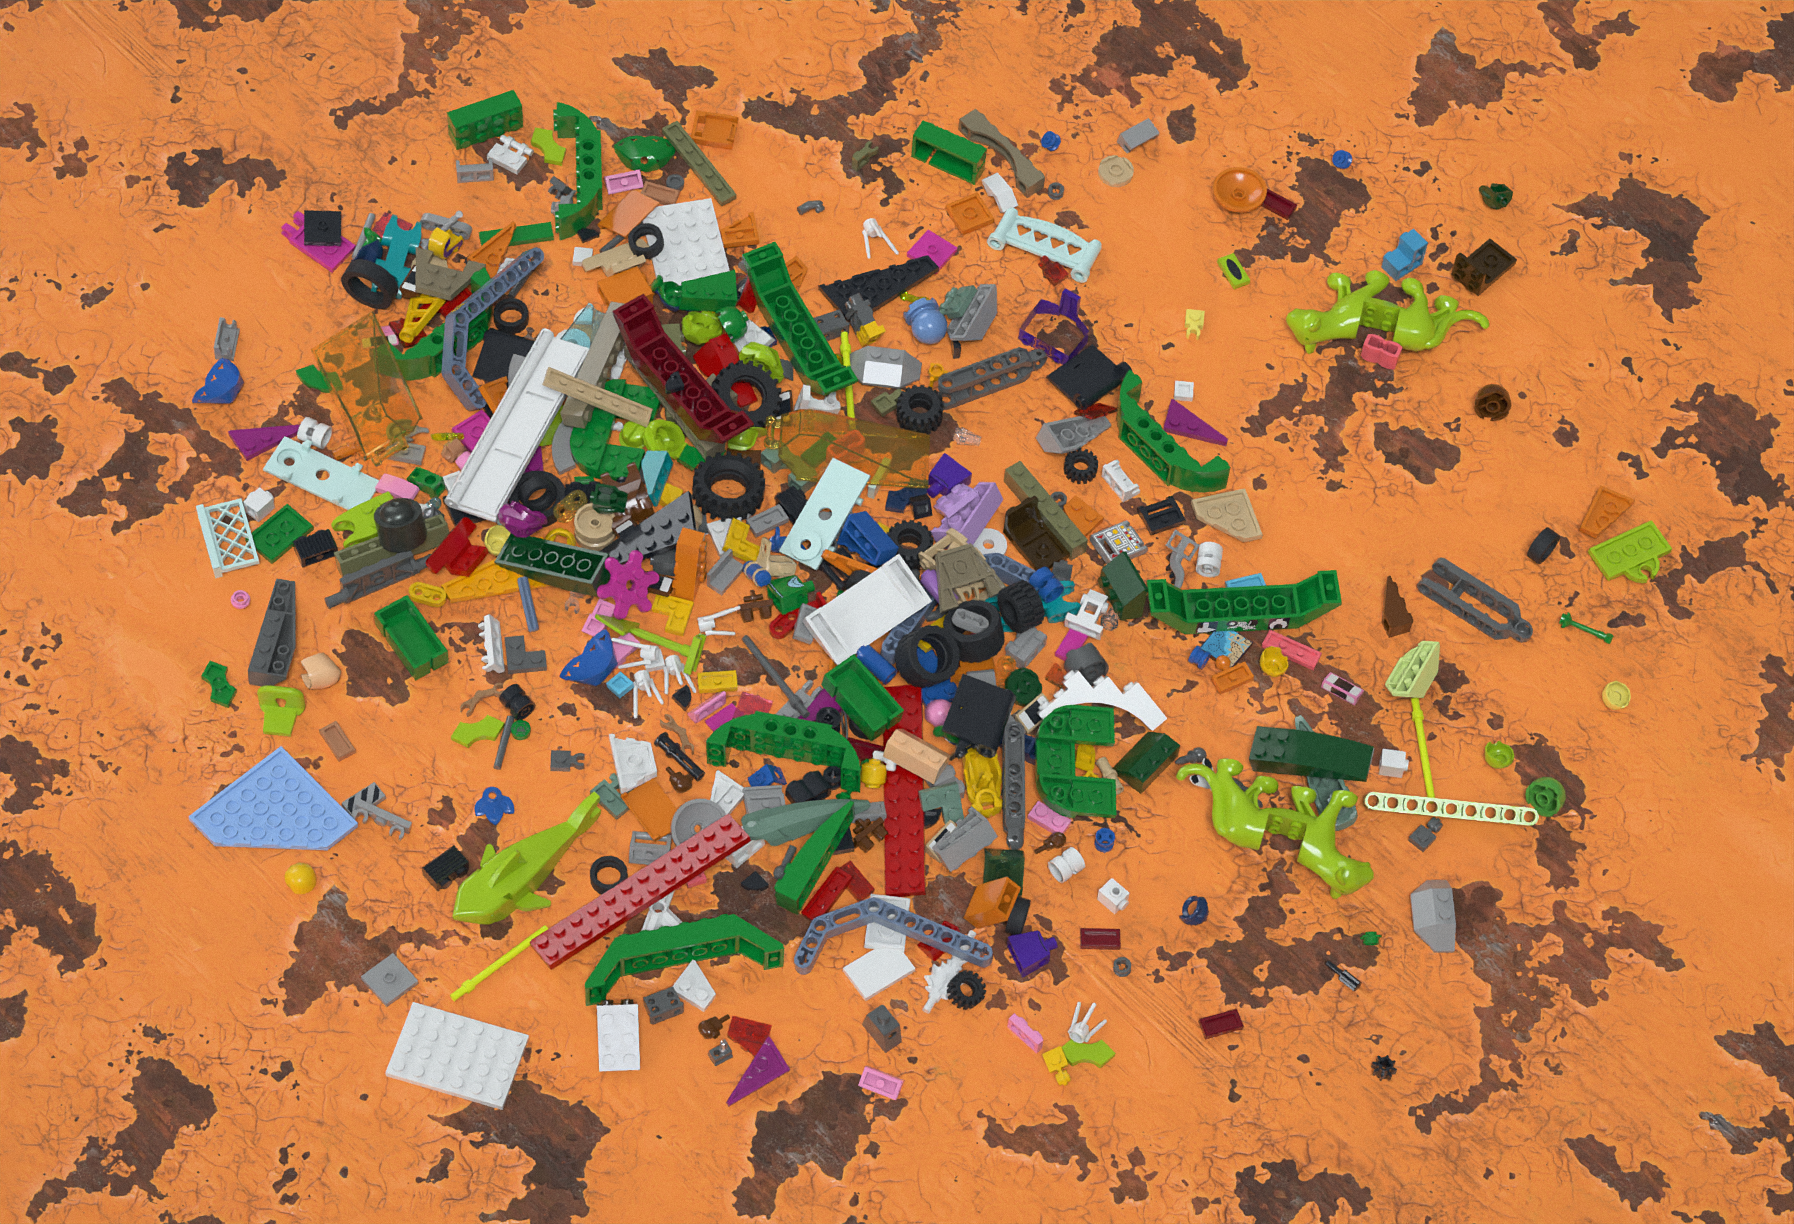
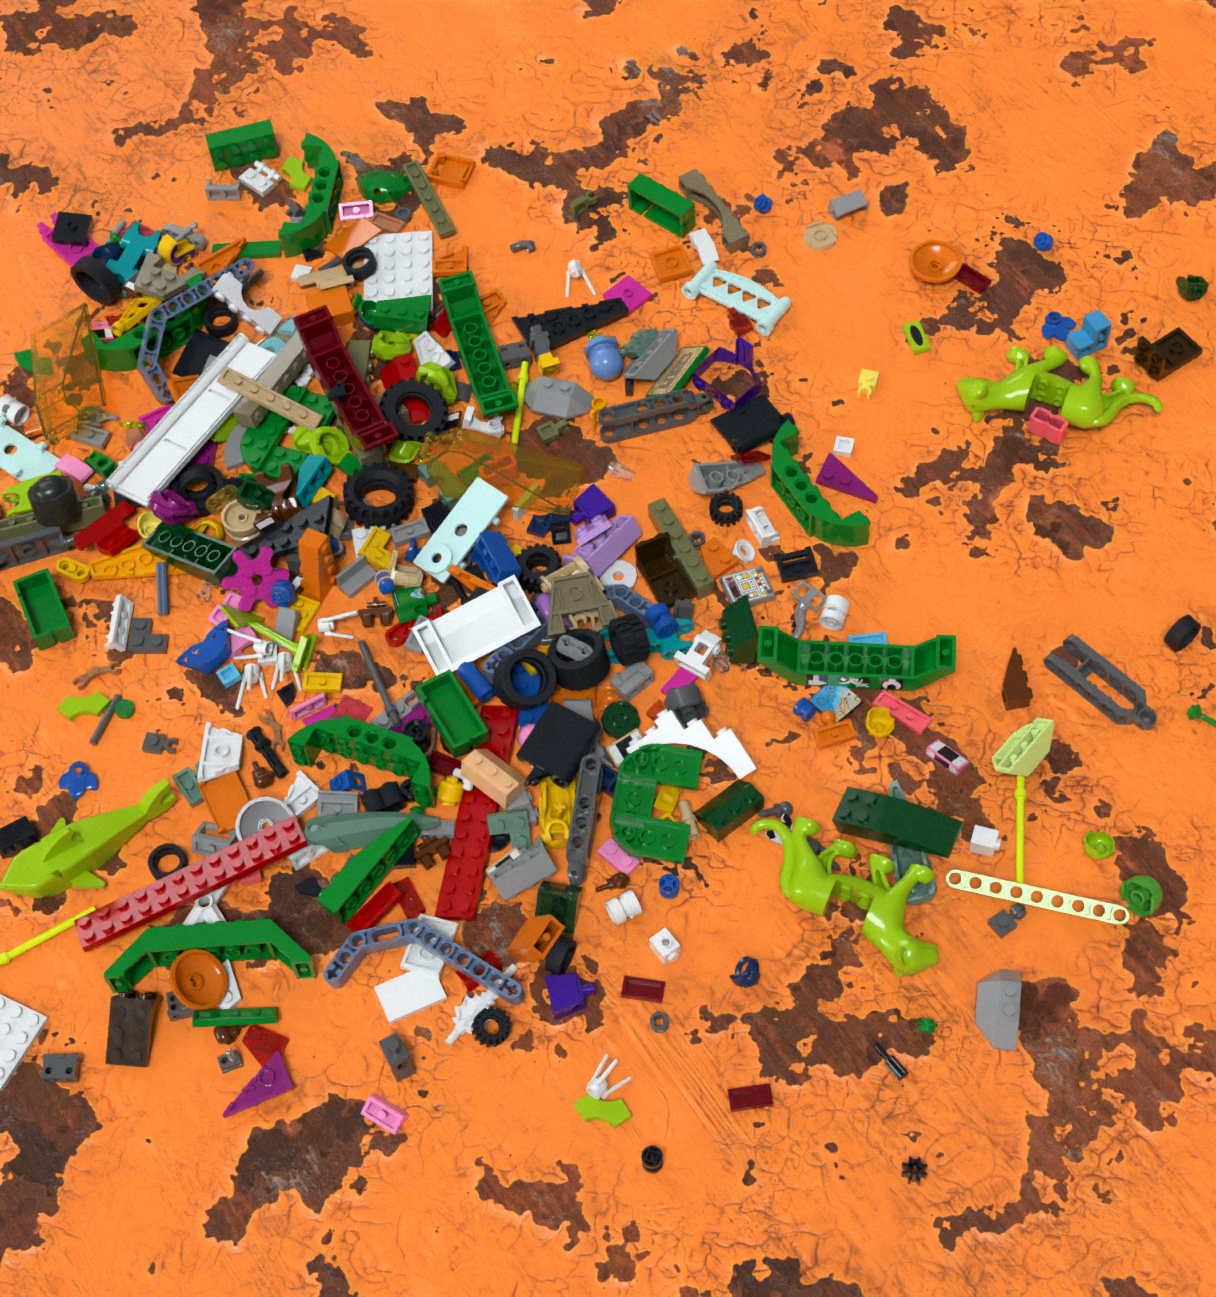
camera: 20 degrees right, 0 degrees up
black wheel [499,684,536,721] -> none
green cylinder [715,306,749,344] -> none
black tyre [896,385,944,436] -> none
bright pink plate [1007,1013,1044,1054] -> none
yellow plate [1042,1046,1071,1086] -> none
tan plate [1191,488,1263,542] -> none
reddish brown cylinder [1474,384,1512,421] -> none
none -> dark grey piece [41,1054,83,1083]
none -> orange dish [169,949,227,1010]
none -> green tile [192,1007,278,1027]
none -> white arch [211,273,282,335]
none -> blue head [271,580,296,608]
none -> light grey slope [273,607,300,649]
none -> black wheel [641,1146,663,1174]
none -> tile [645,346,710,398]
none -> white piece [732,539,755,564]
none -> blue plate [1042,311,1076,341]

